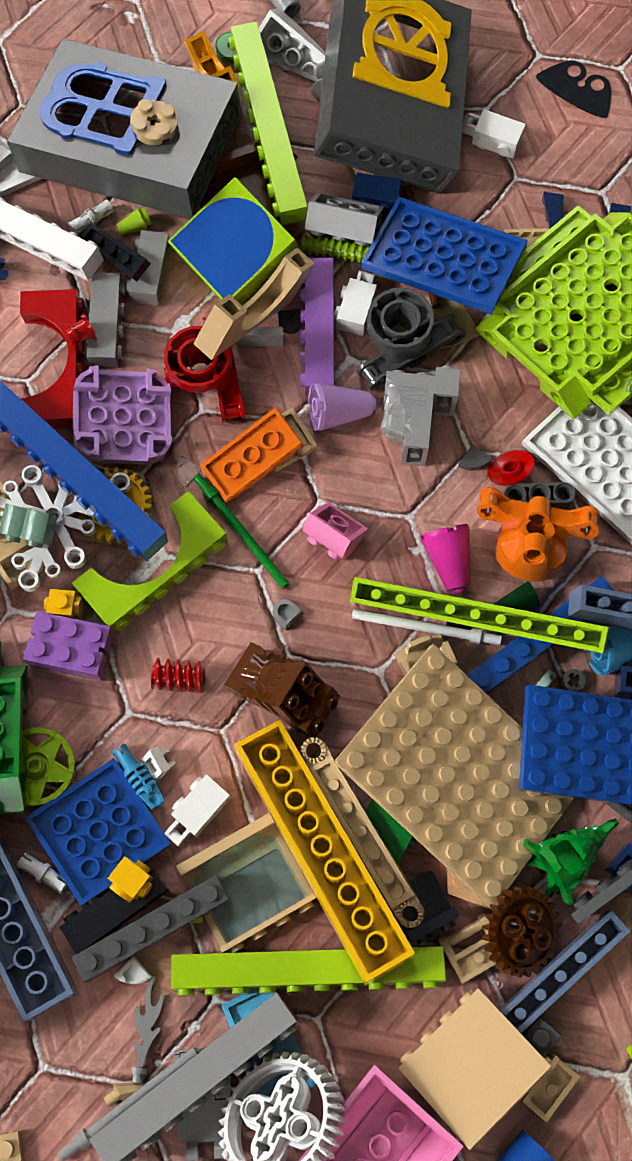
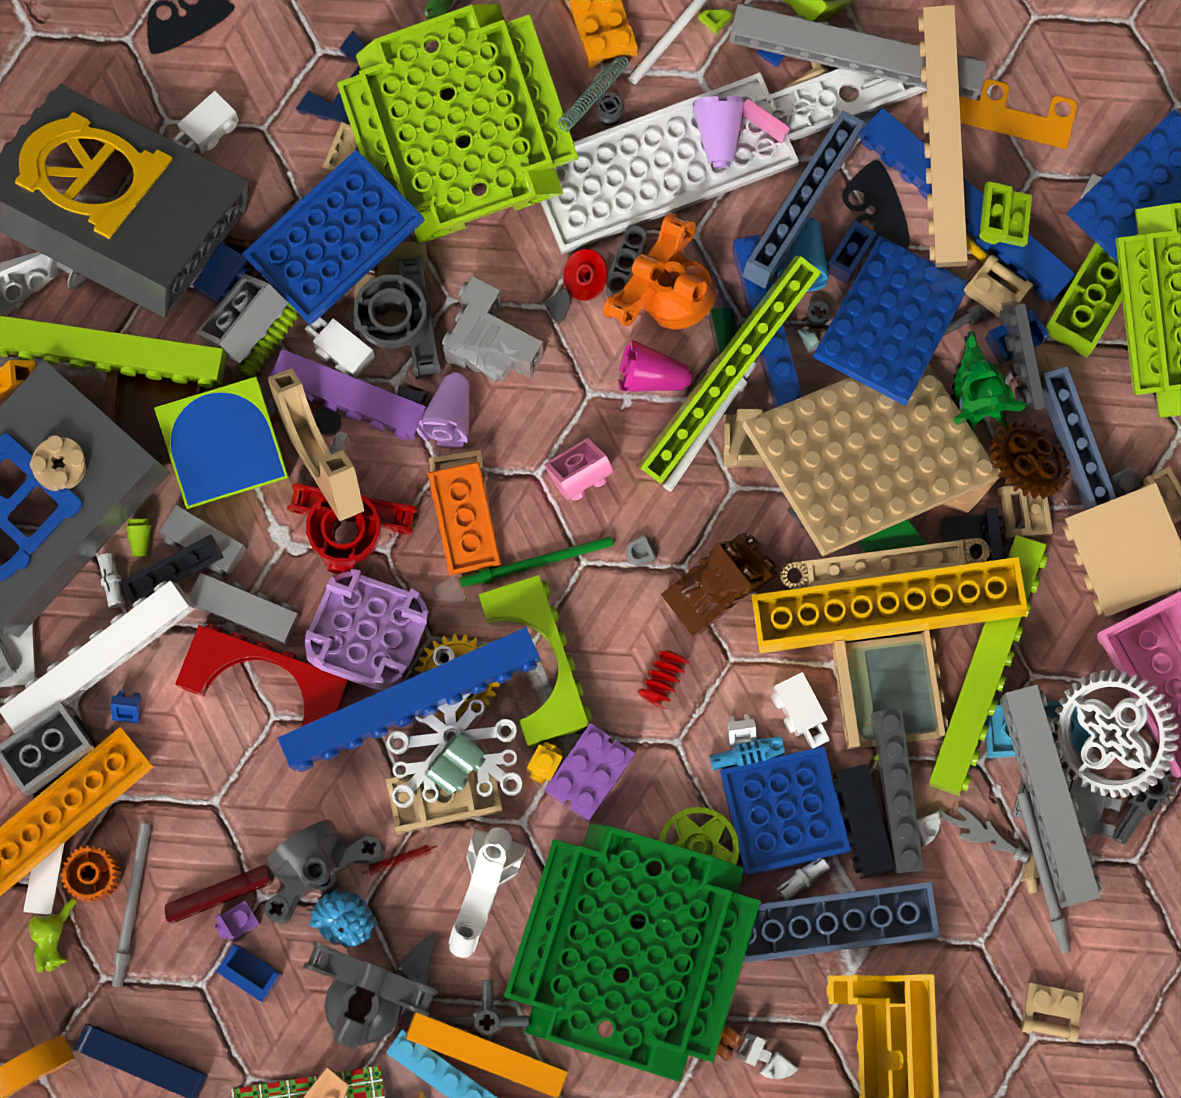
camera: 70 degrees left, 5 degrees up
red brick [66,314,97,346] -> none
yellow brick [107,856,153,903] -> none
none -> black tile [396,383,429,404]

